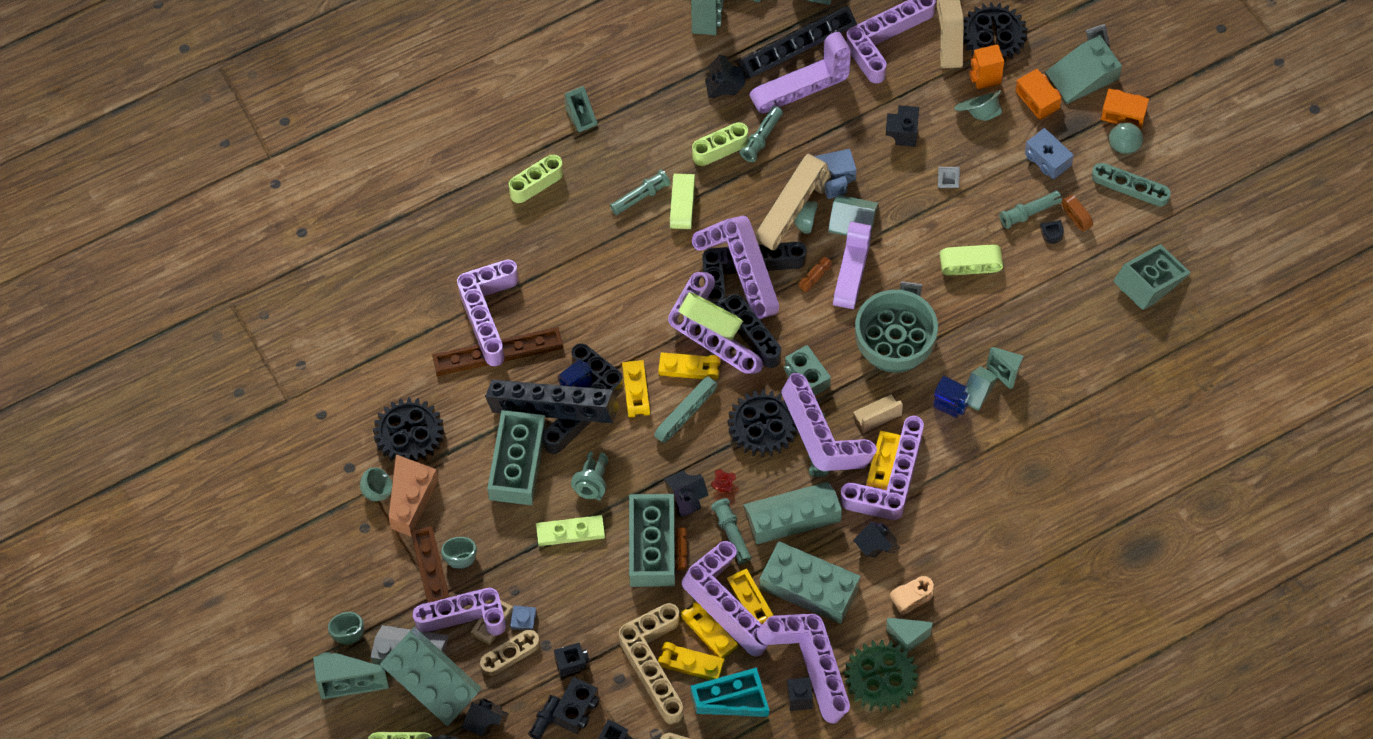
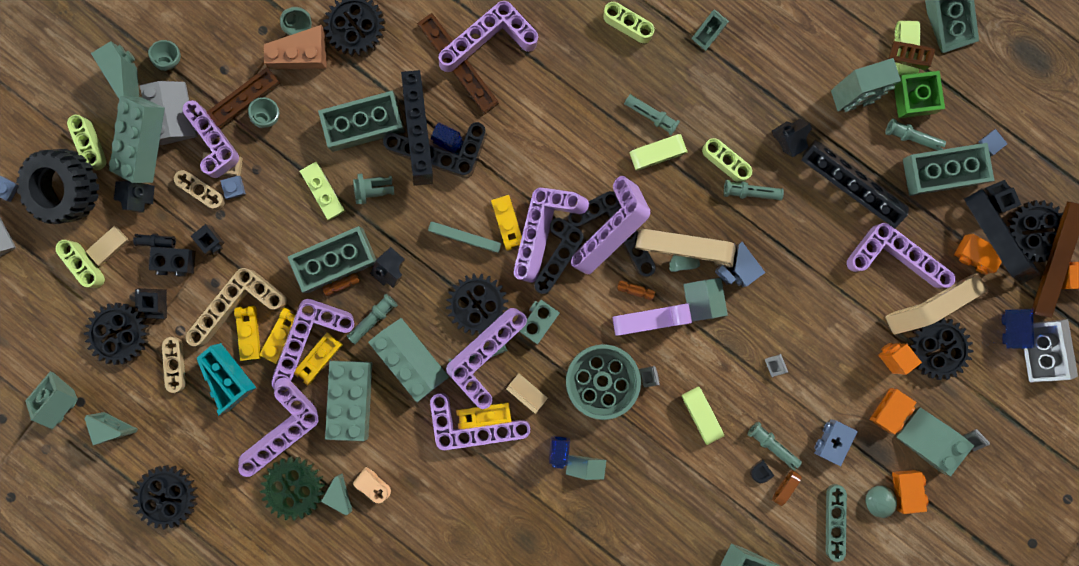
camera: 70 degrees right, 25 degrees up
yellow plate [622,360,650,418] -> none
yellowish green beam [678,292,743,340] -> none
clear red plate [711,469,736,492] -> none
lavender beam [749,32,851,113] -> none
black brick [787,677,813,711] -> none
black brick [853,522,901,558] -> none
black brick [885,105,919,147] -> none
sand green piece [954,90,1002,121] -> none
sand green slope [986,347,1023,389] -> none

